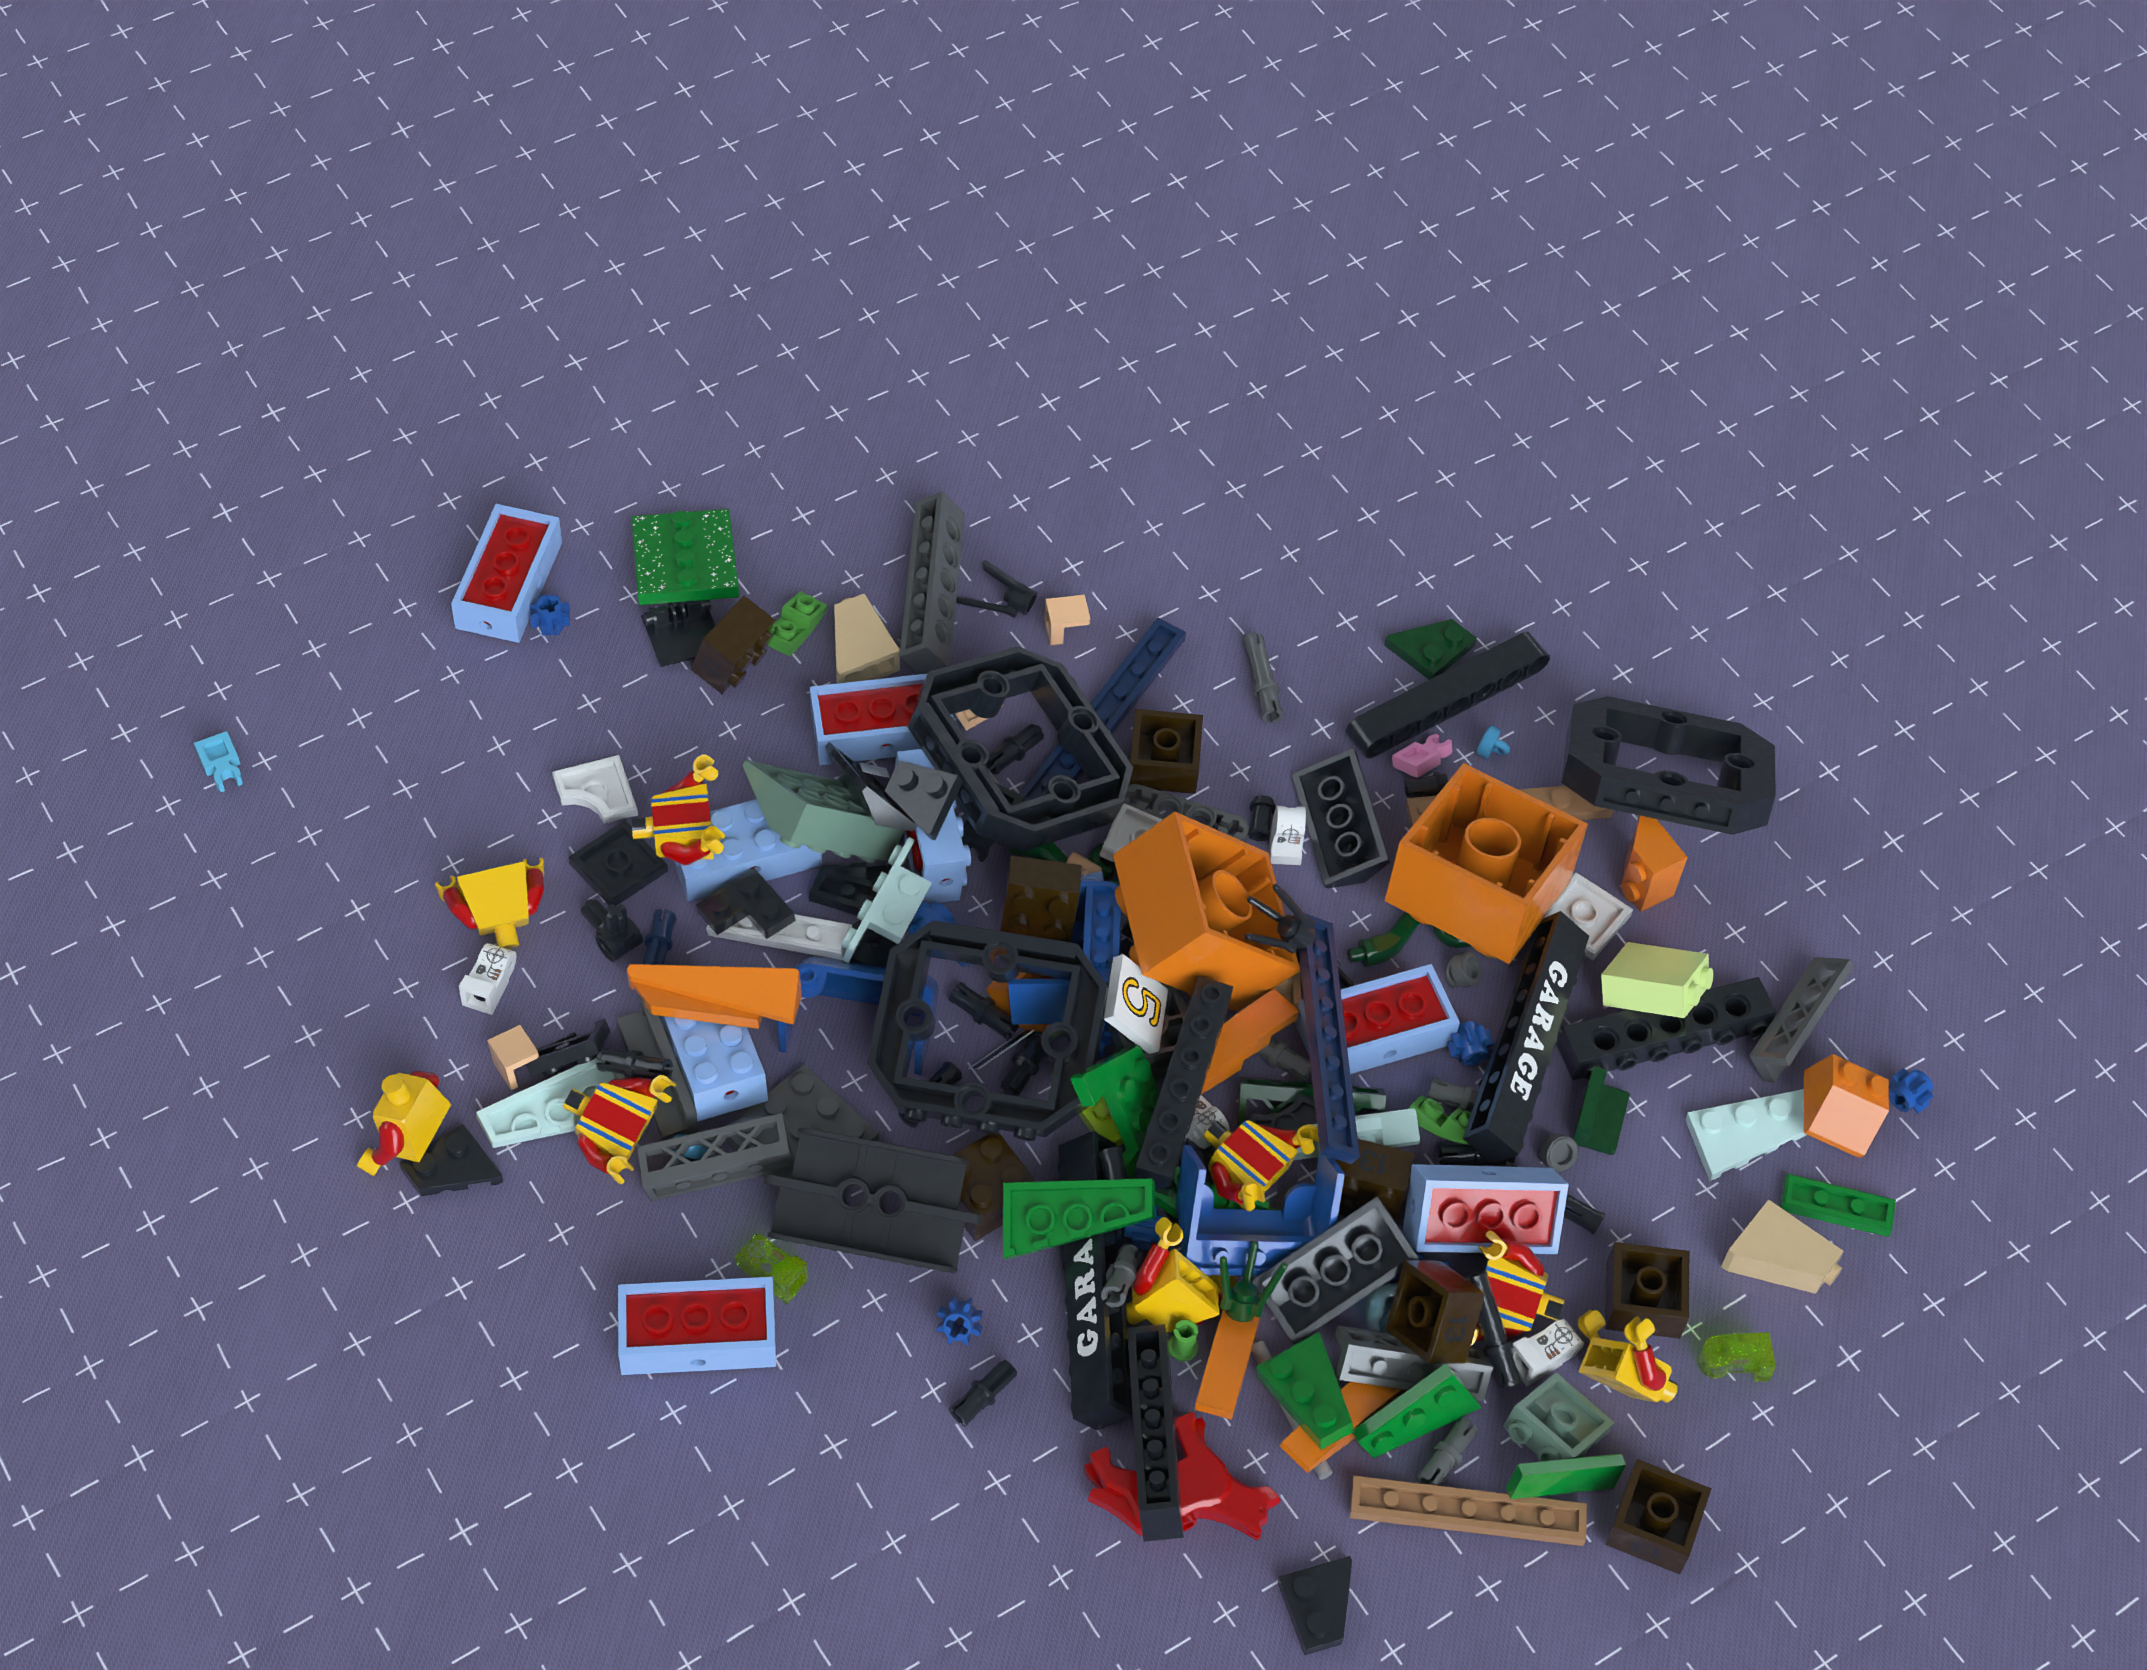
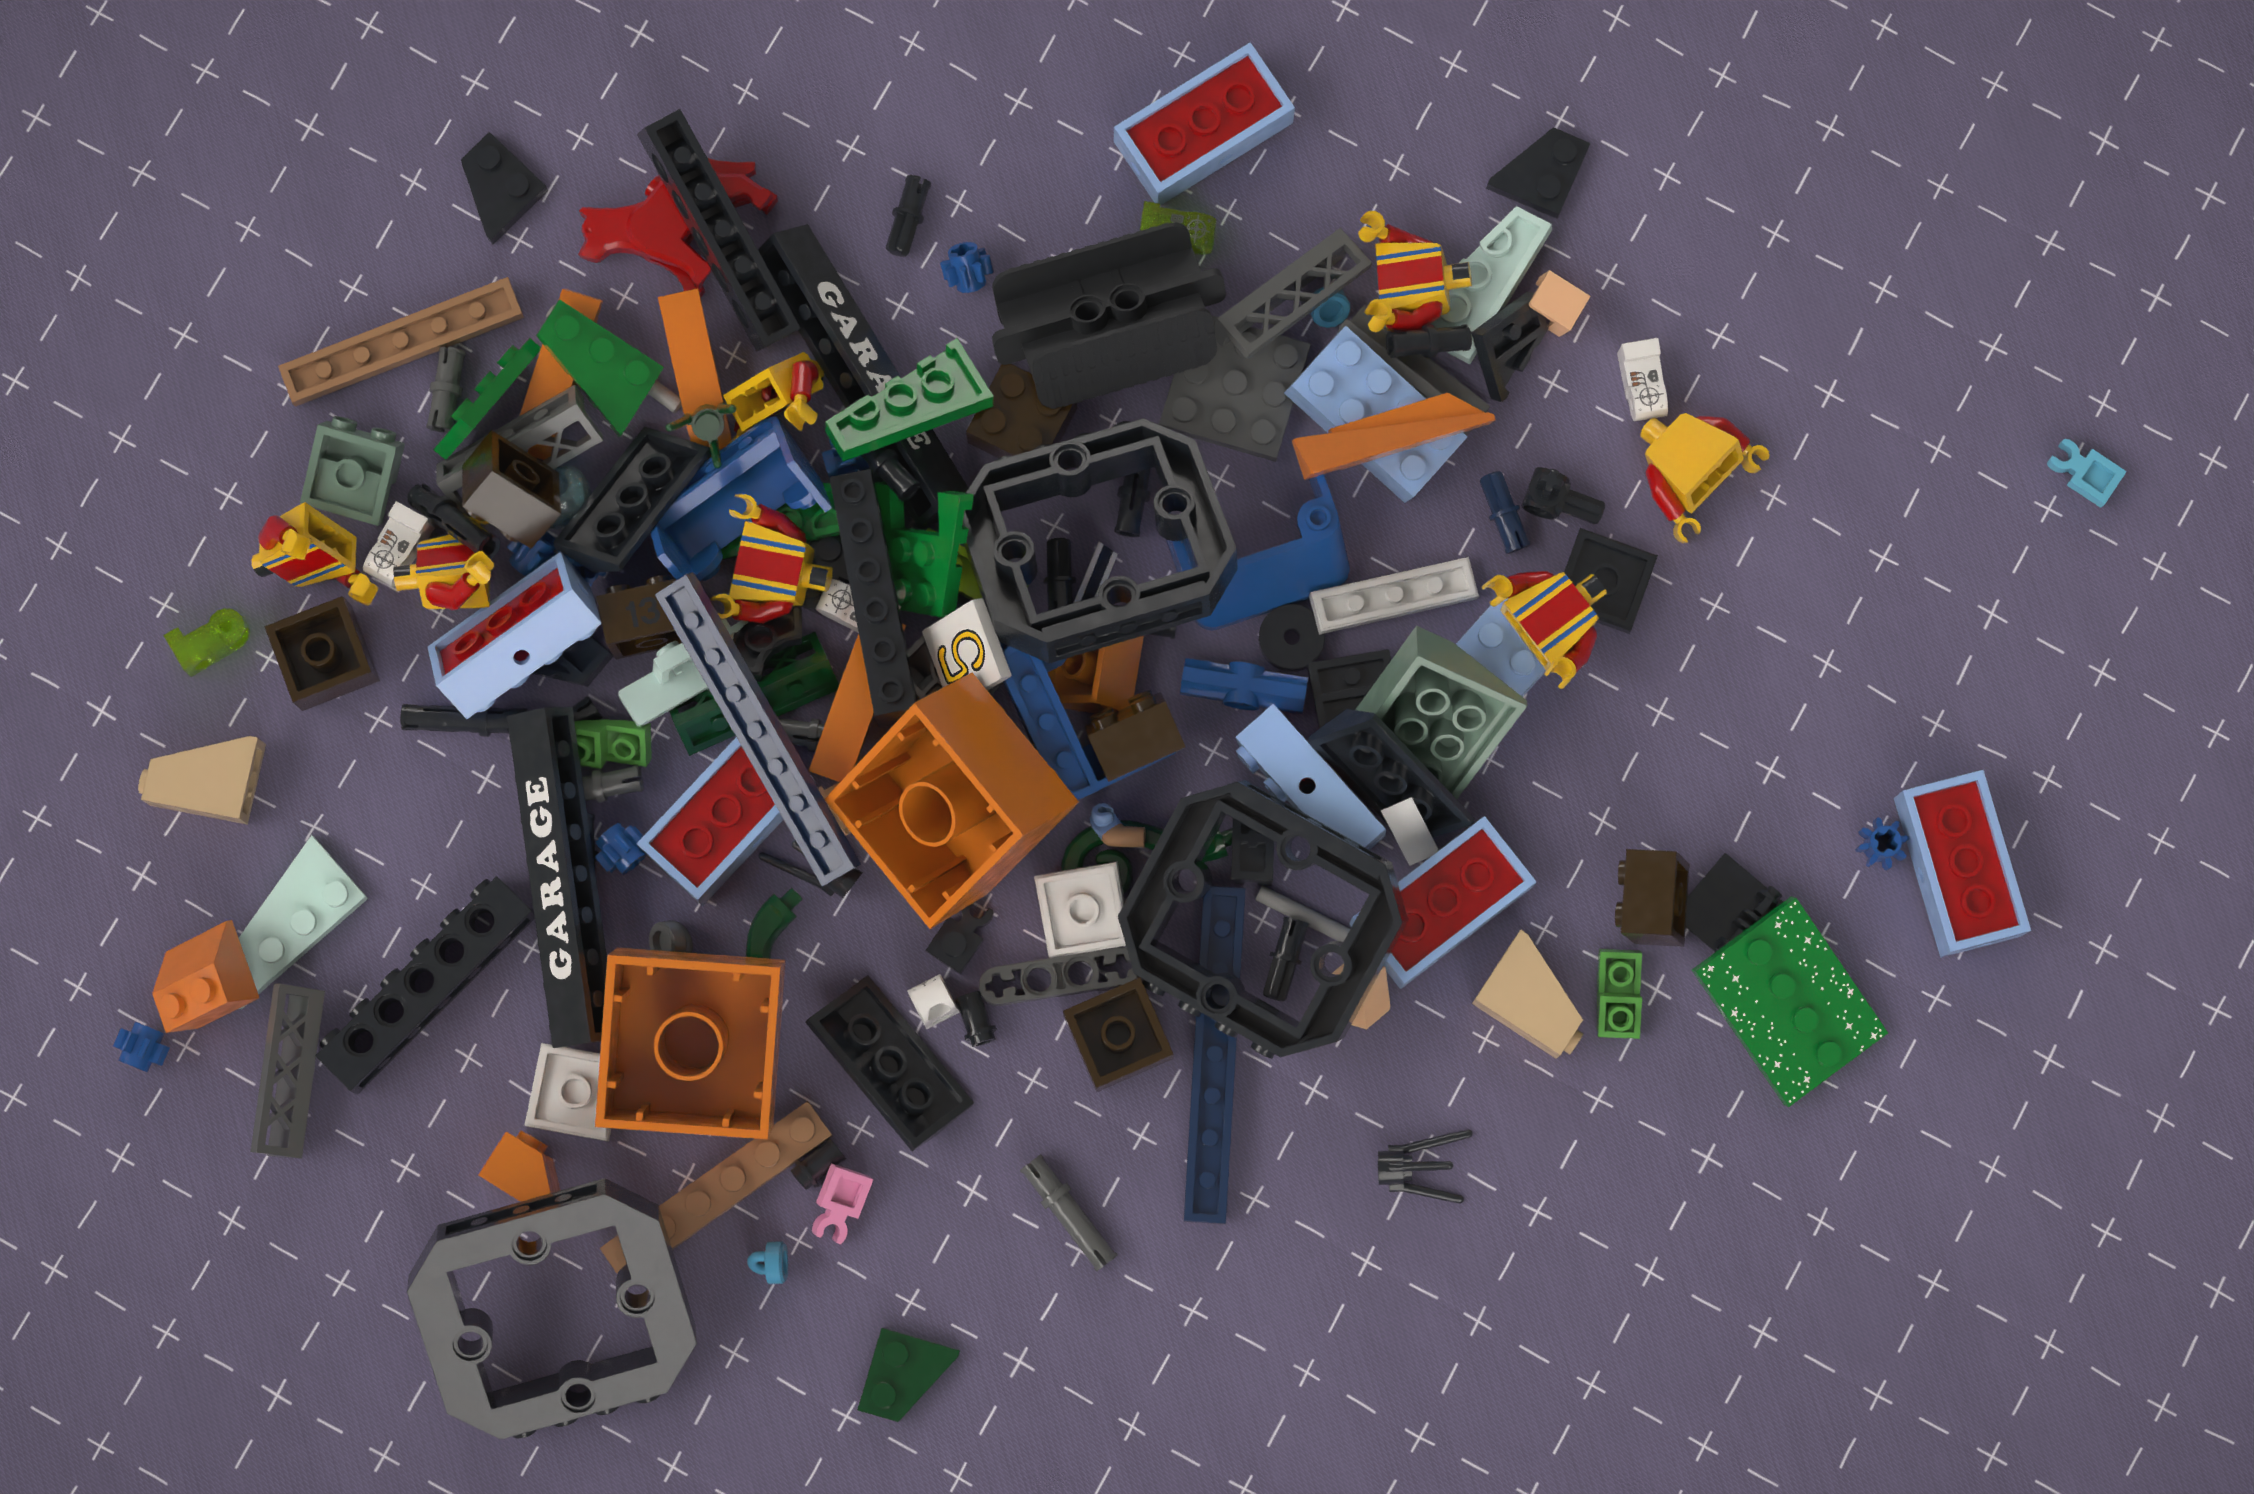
camera: 155 degrees right, 25 degrees up
yellow torso [357,1071,451,1176] -> none
white tile [552,755,638,824] -> none
black plate [696,868,796,939] -> none
light aqua bracket [841,837,932,963] -> none
black wing [885,761,963,840] -> none
dark grey brick [899,491,965,674] -> none
light nougat panel [1044,594,1090,645] -> none
dark grey pin [1101,1244,1142,1307] -> none
bright green pin [1168,1320,1199,1362] -> none
black plant [1245,884,1315,954] -> none
black beam [1345,632,1550,759] -> none
green tile [1506,1454,1626,1499] -> none
dark grey tile [1537,1133,1578,1172] -> none
dark green panel [1573,1066,1630,1155] -> none
yellowish green brick [1601,942,1713,1018] -> none
dark brown brick [1605,1459,1712,1575] -> none
green tile [1780,1173,1896,1237] -> none

